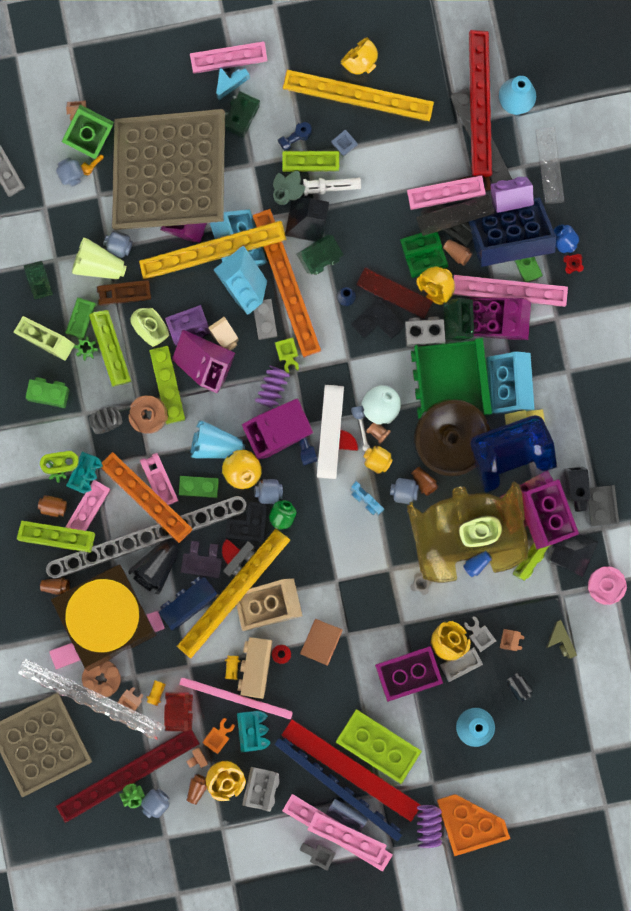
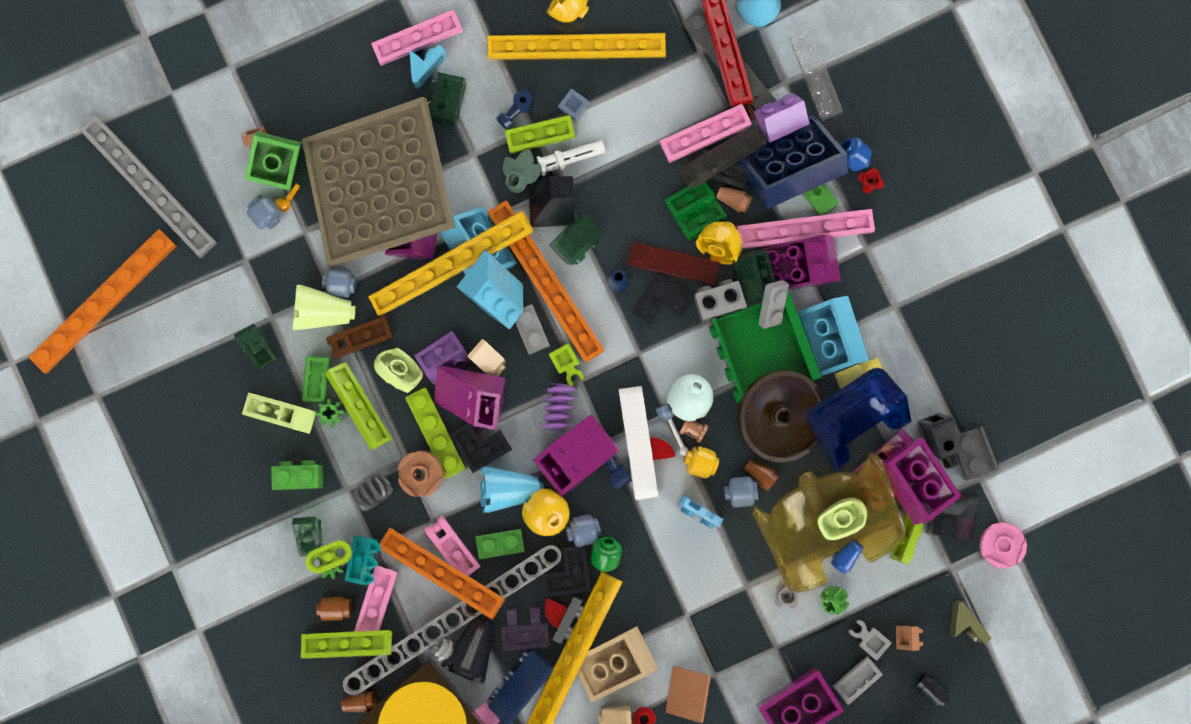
camera: 10 degrees left, 0 degrees up
yellow cylinder [431,621,470,661] -> none
none -> clear green slope [292,517,323,556]
none -> light grey plate [432,638,453,661]
none -> black plate [450,423,512,473]
none -> light grey plate [758,280,789,329]
none -> bright green gear [819,585,850,615]

